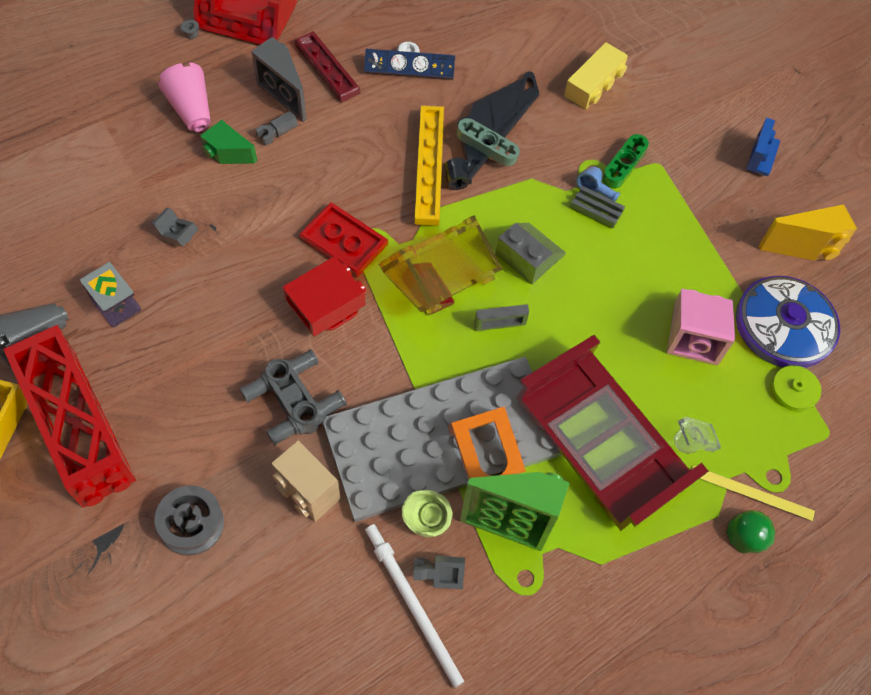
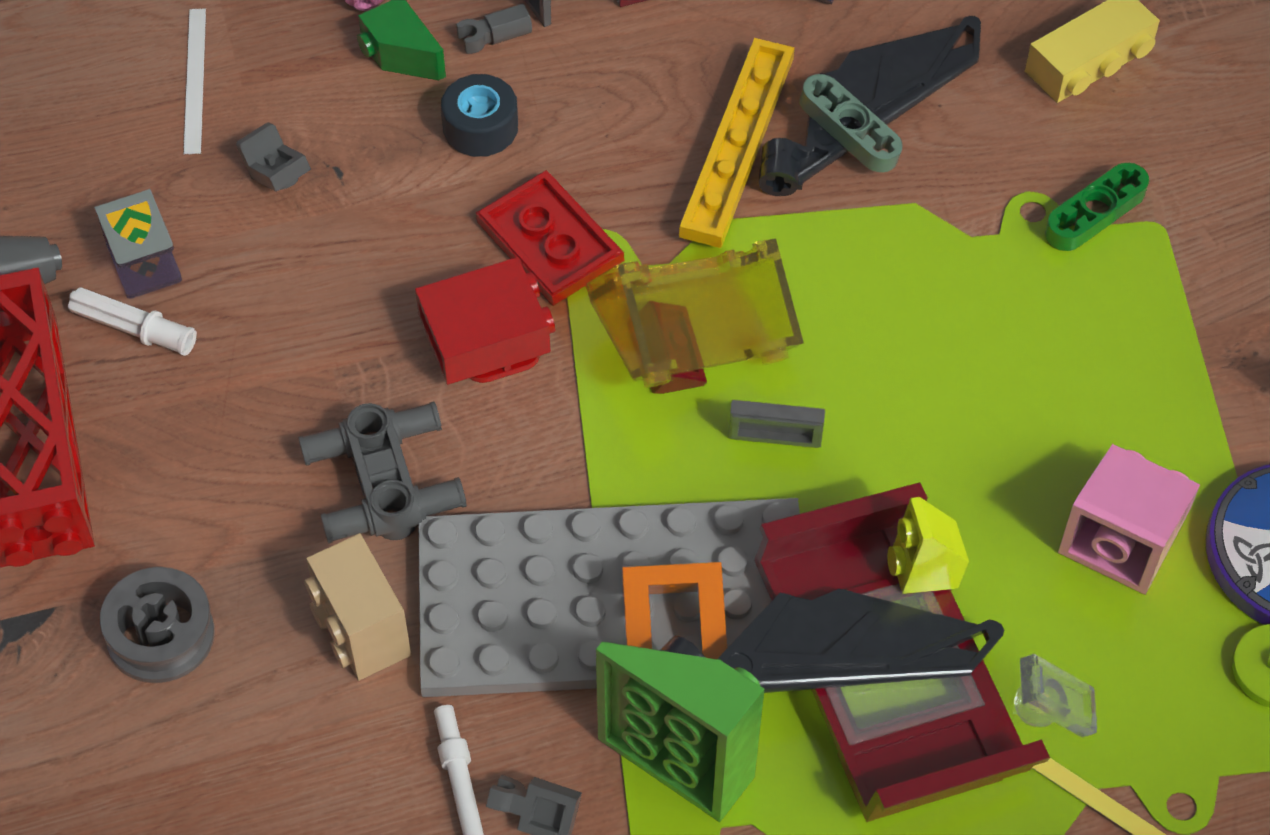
camera: 20 degrees right, 5 degrees down
yellowish green hair [402,490,453,537] -> none
flat silver slope [496,223,566,284] -> none
dark grey tile [570,186,625,228] -> none
medium blue bar [576,166,620,201] -> none
none -> white axle [68,288,197,356]
none -> white sticker [184,9,206,154]
none -> black wheel [441,74,518,157]
none -> black wing [660,588,1005,693]
none -> neon yellow slope [887,497,969,594]

